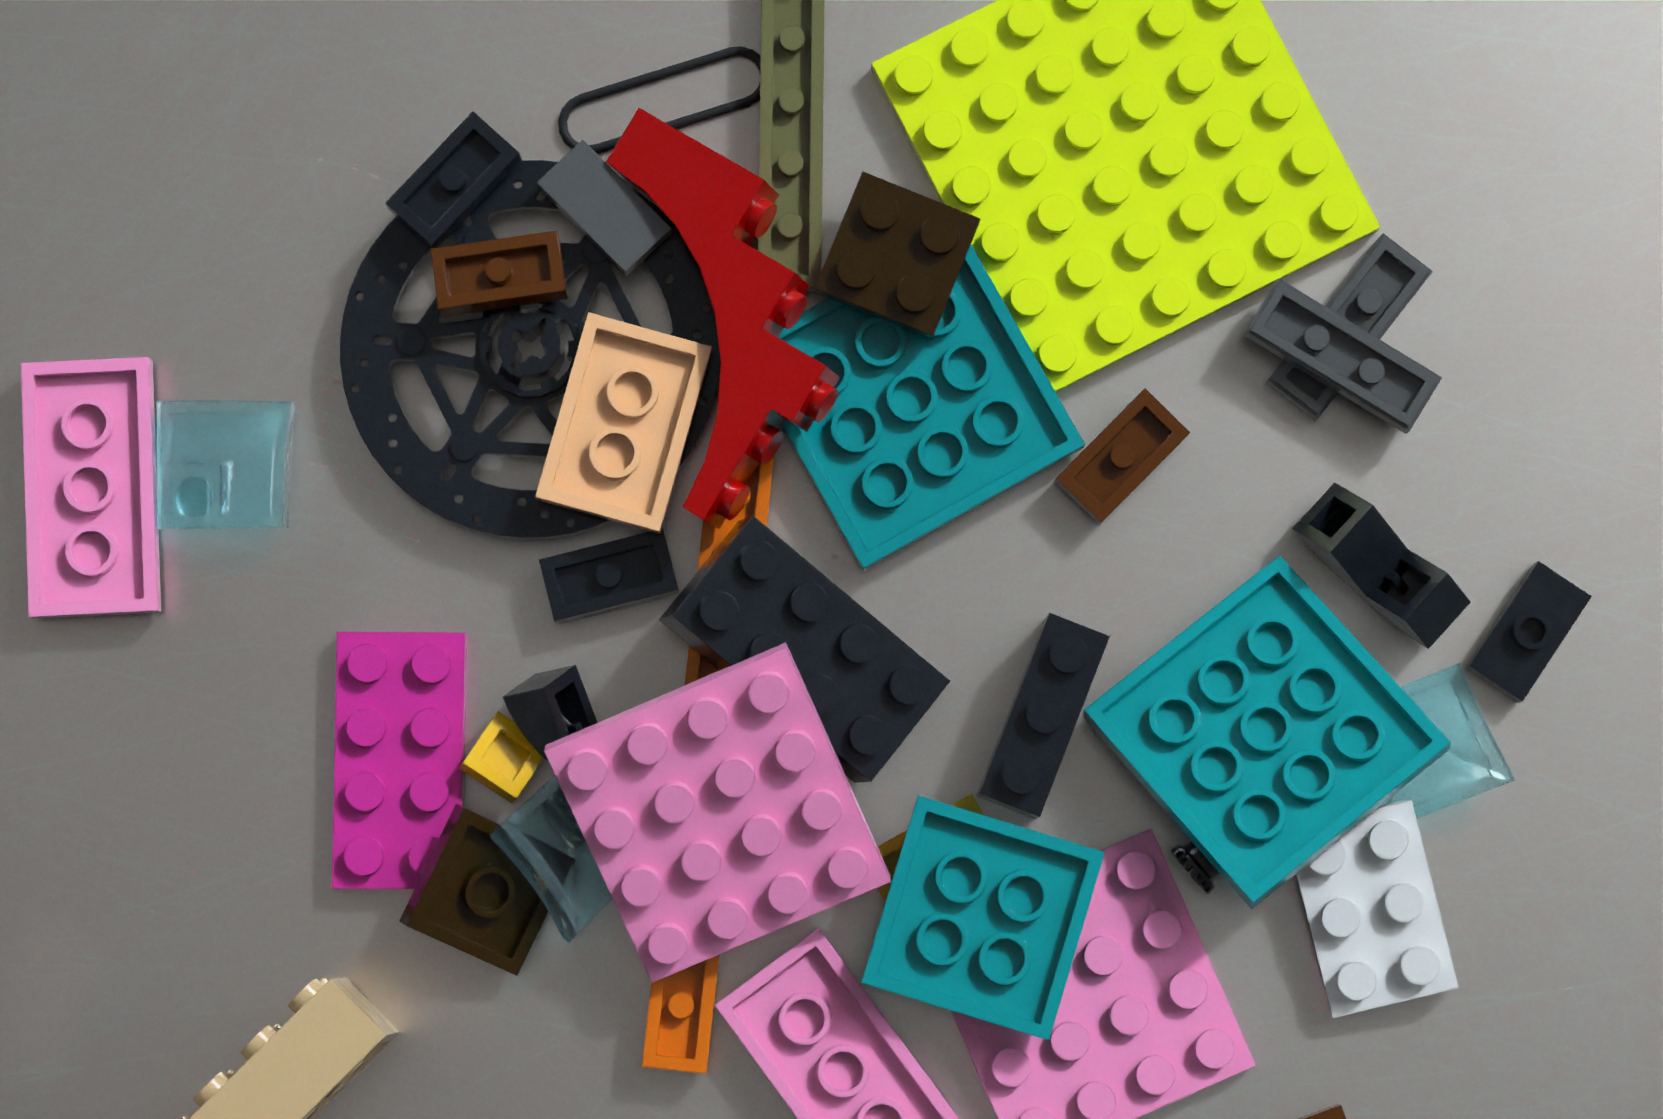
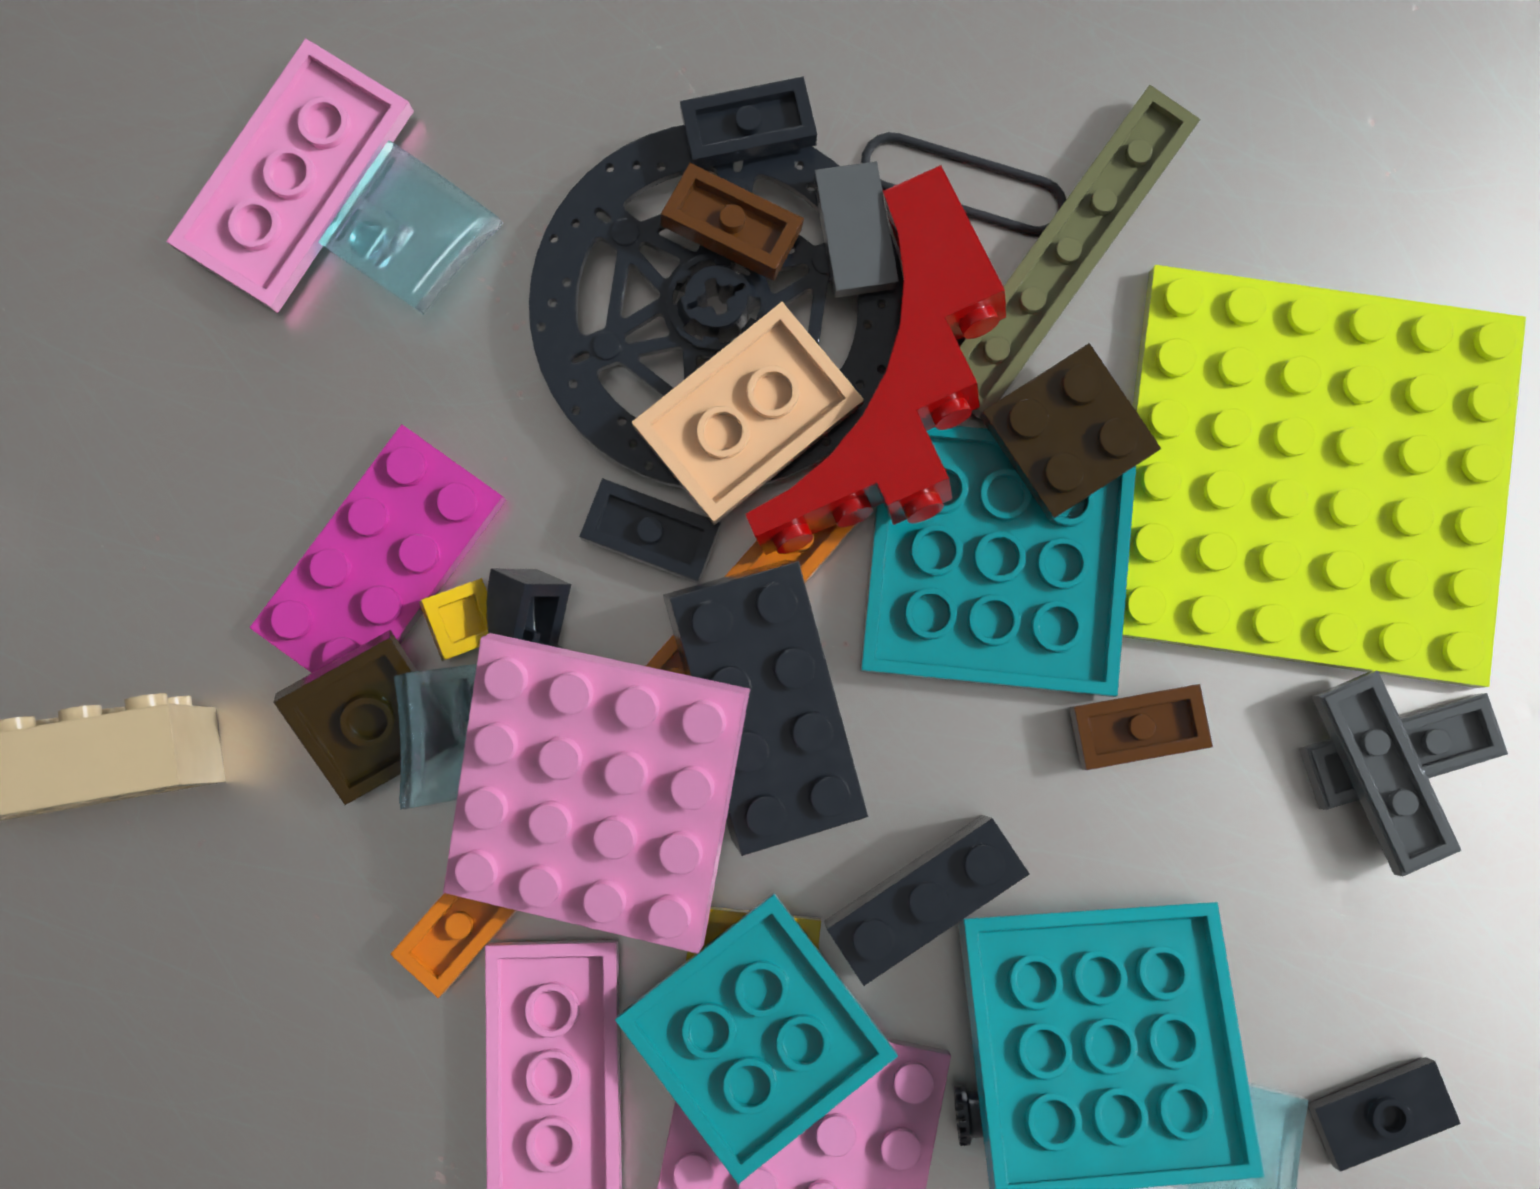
camera: 40 degrees right, 0 degrees up
black brick [1292,482,1471,649] -> none

